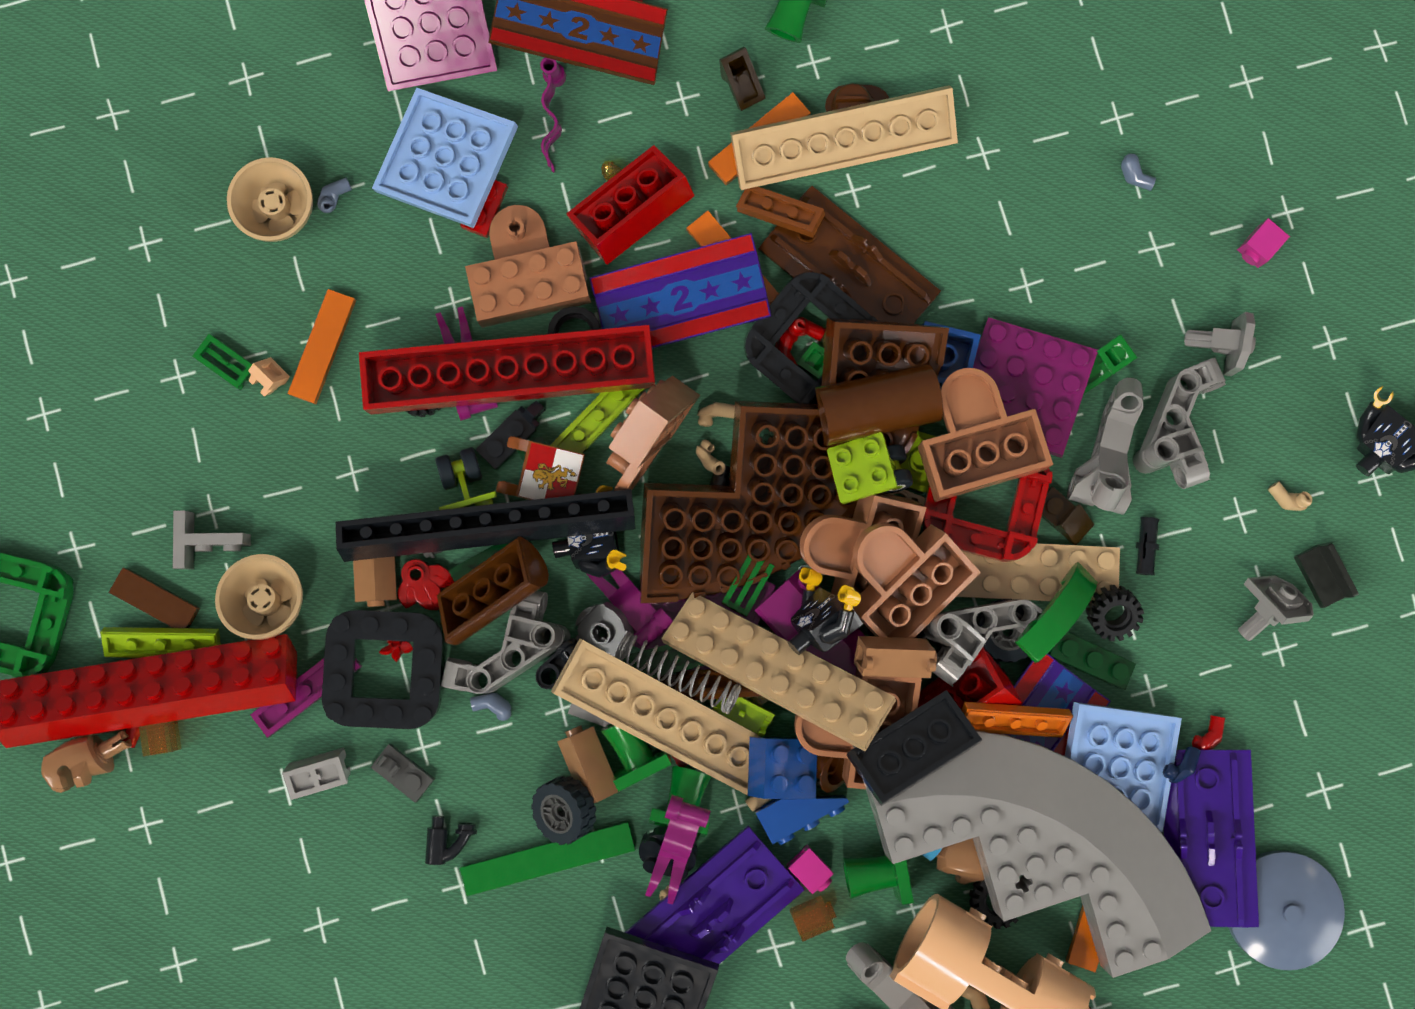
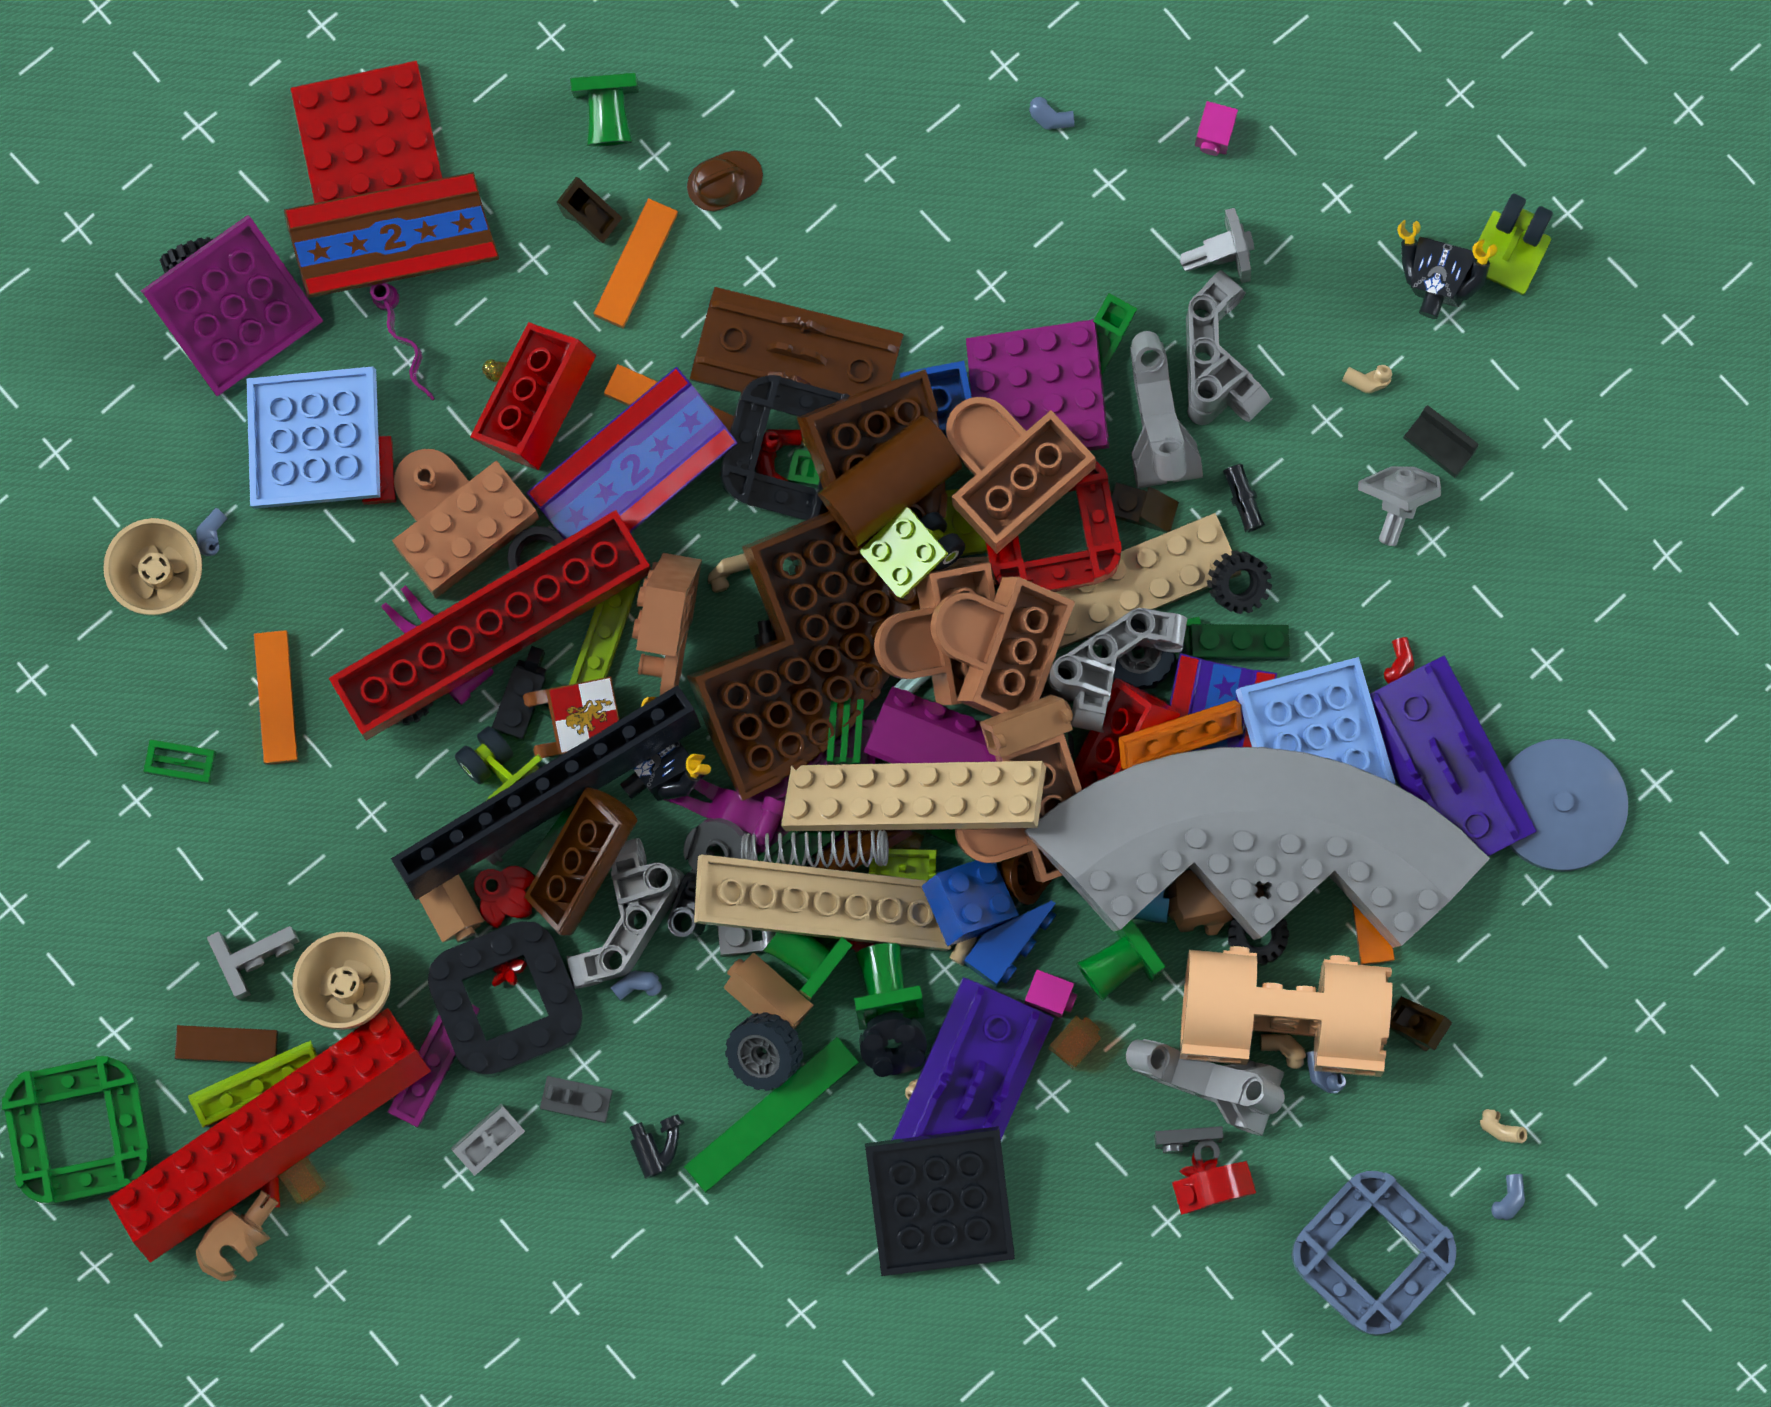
camera: 20 degrees left, 5 degrees down
light nougat tile [248,357,290,396] -> none
magenta flag [645,795,711,905] -> none
tan arm [696,439,725,475] -> none
tan plate [730,85,958,190] -> none
dark orange plate [736,187,825,238] -> none
black torso [788,567,863,655] -> none
black plate [846,690,982,806] -> none
green slope [1015,562,1098,663] -> none
dark blue arm [1163,747,1201,783] -> none

